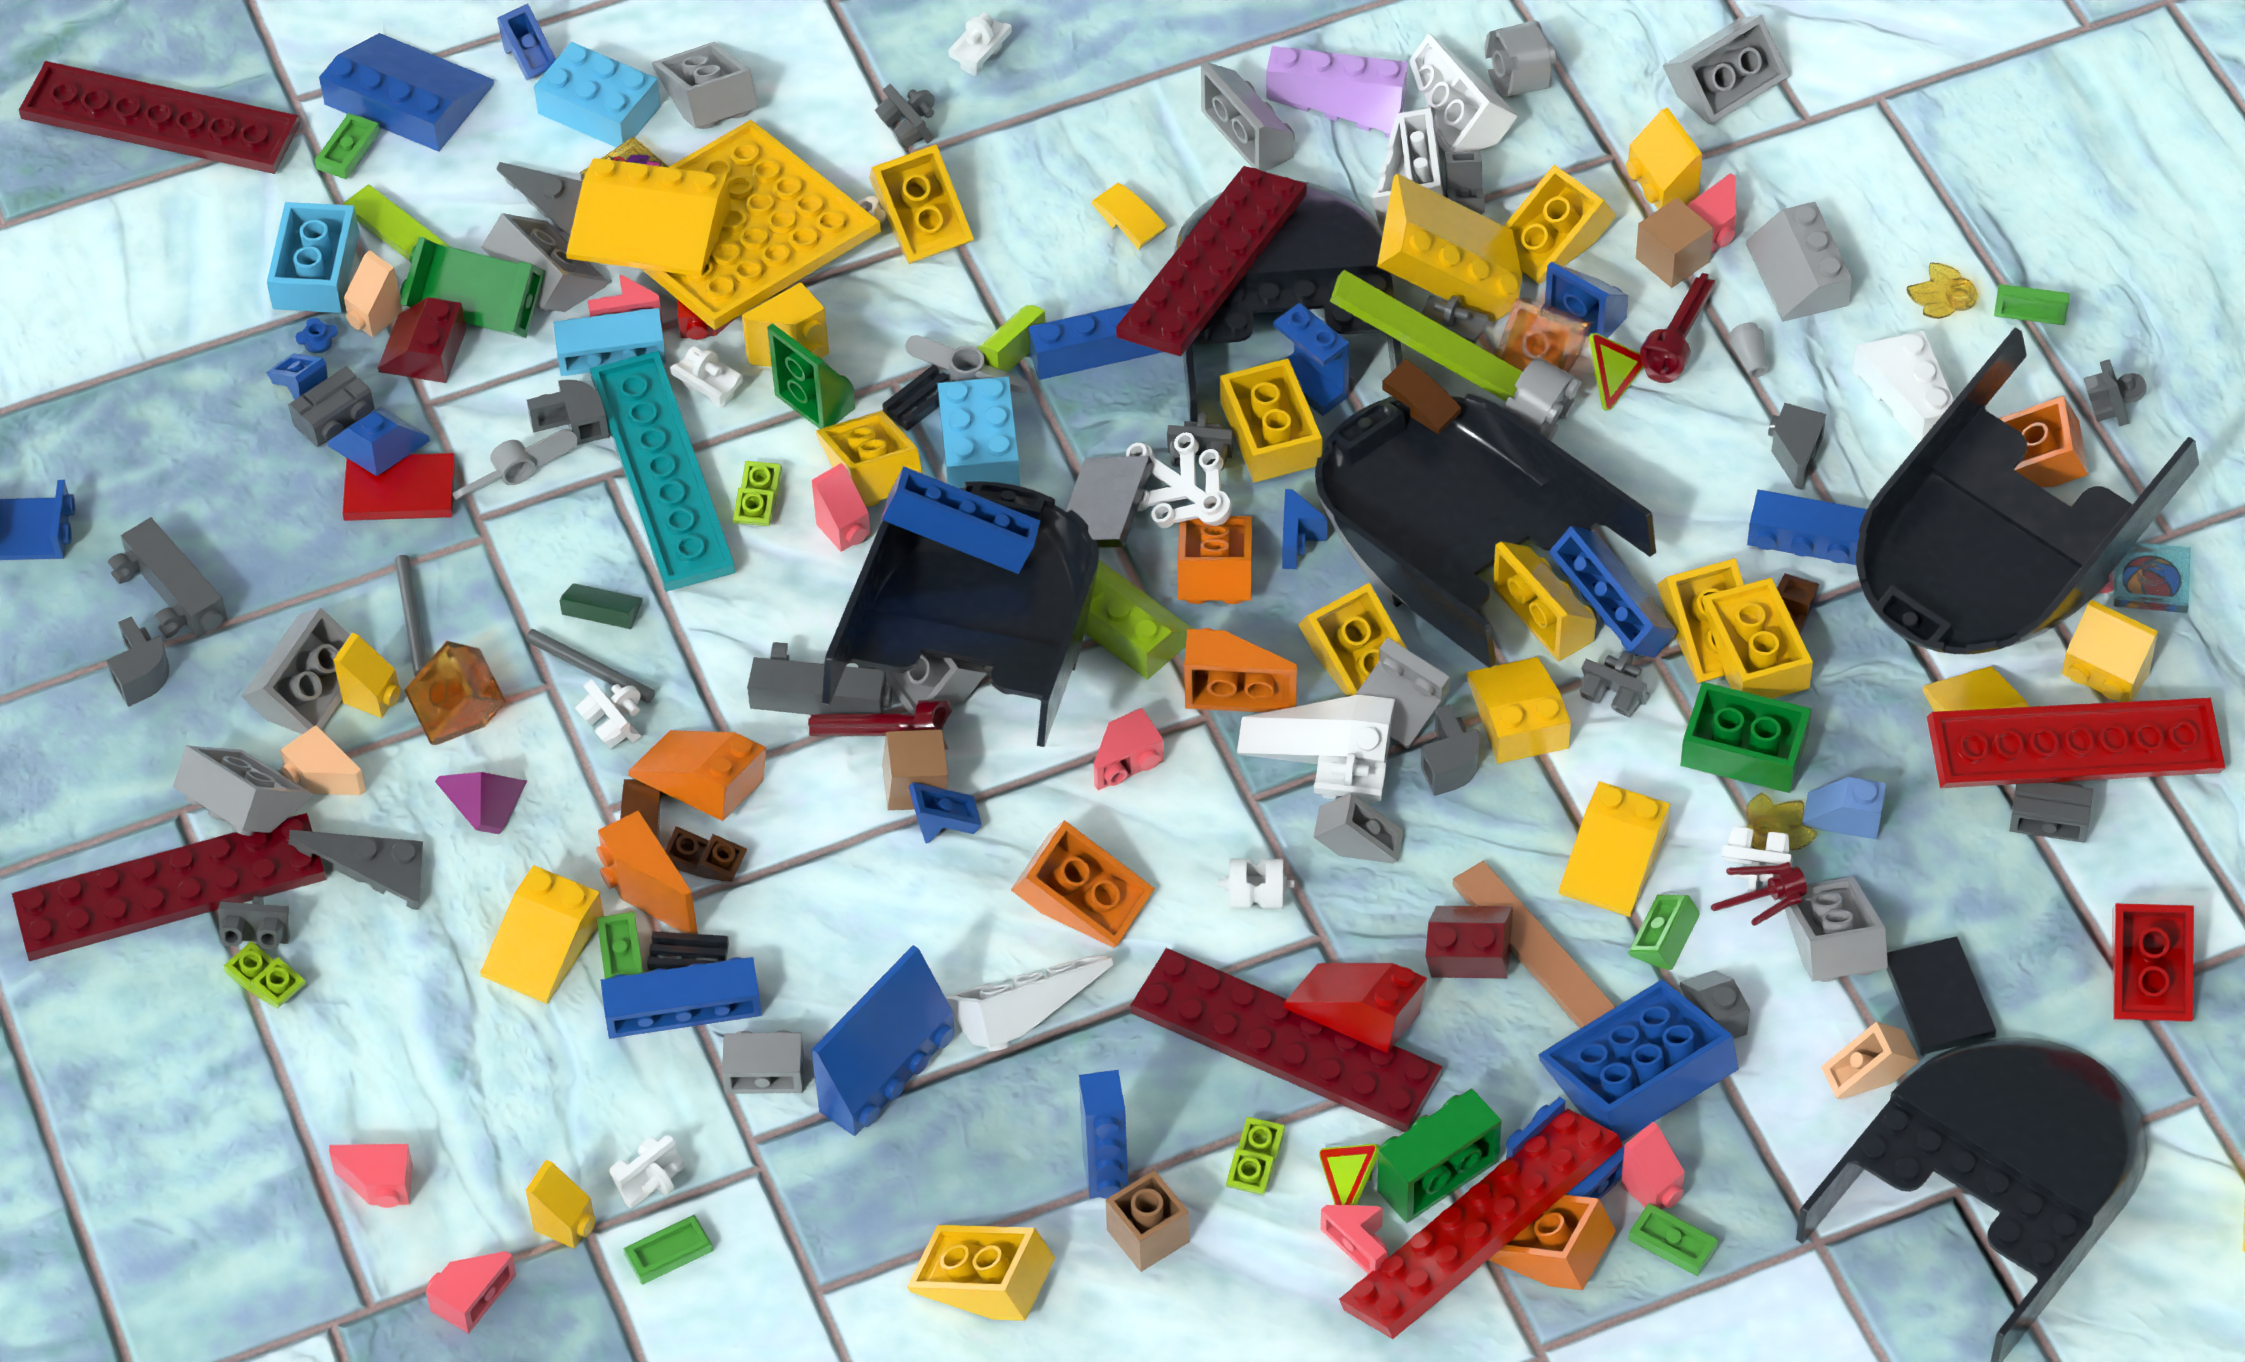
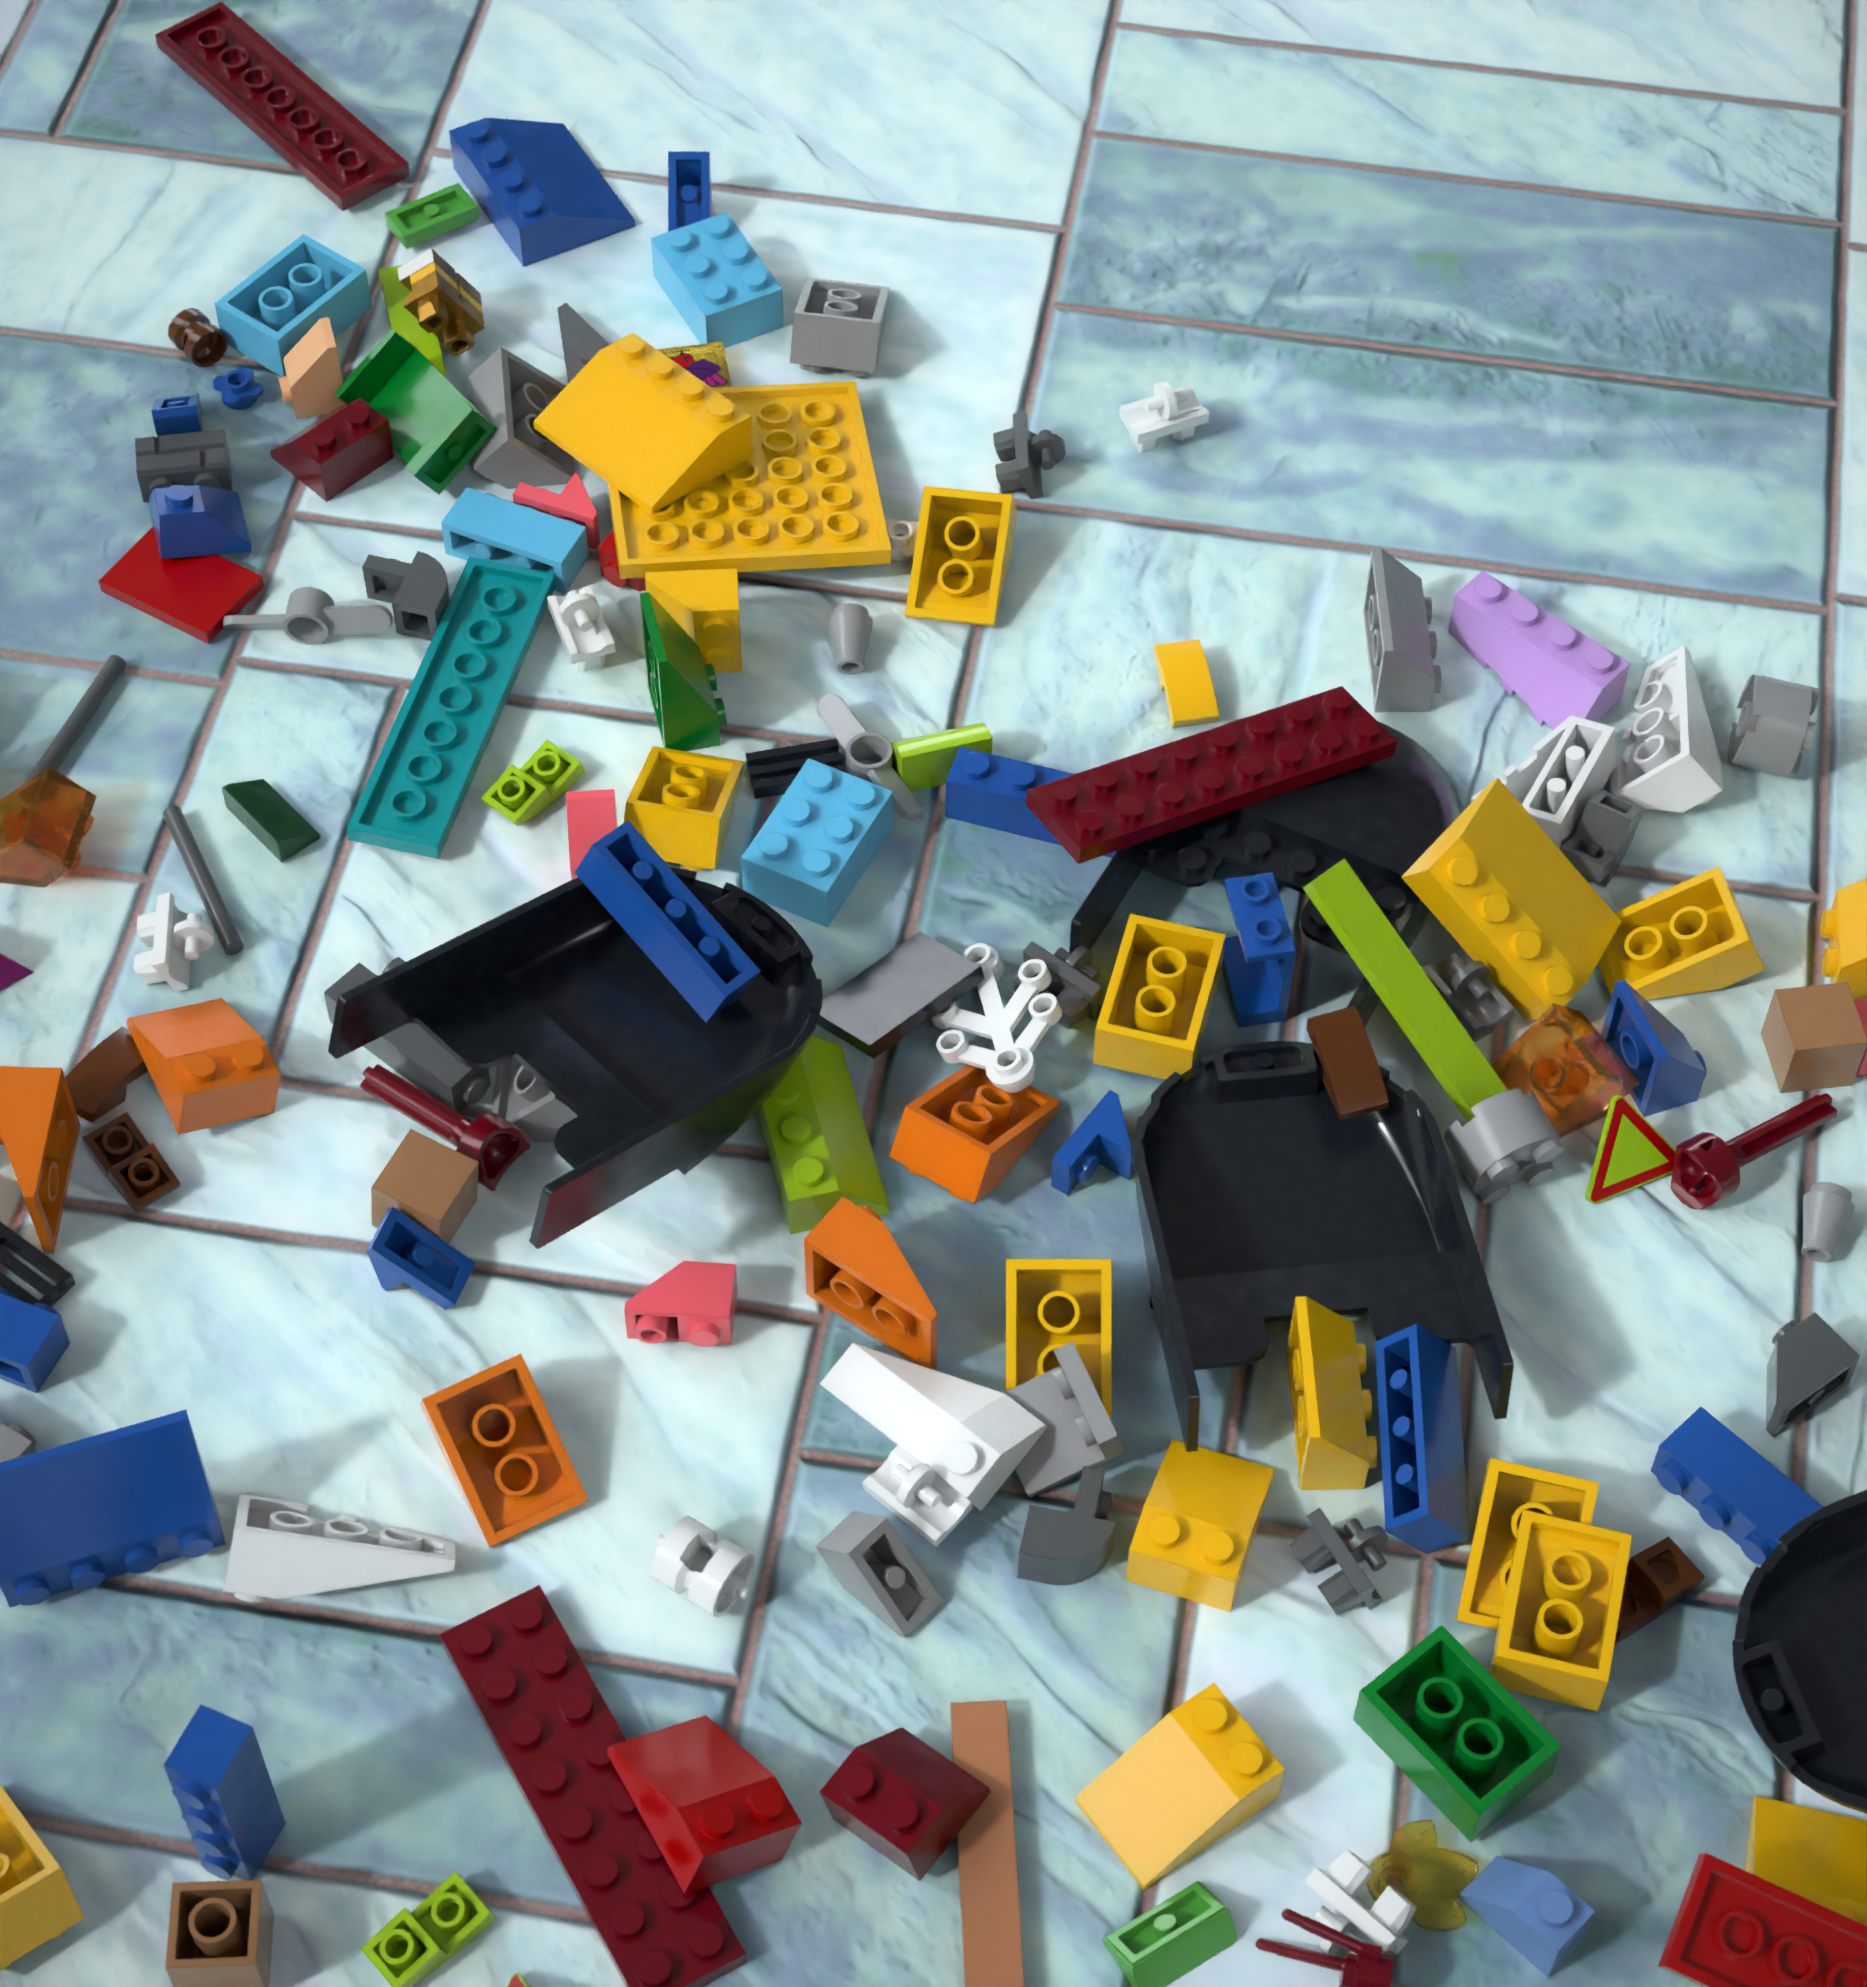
camera: 30 degrees right, 0 degrees up
none -> reddish brown wheel [168,308,228,368]
none -> pearl gold hips [398,248,485,356]
none -> light grey cone [828,603,873,675]

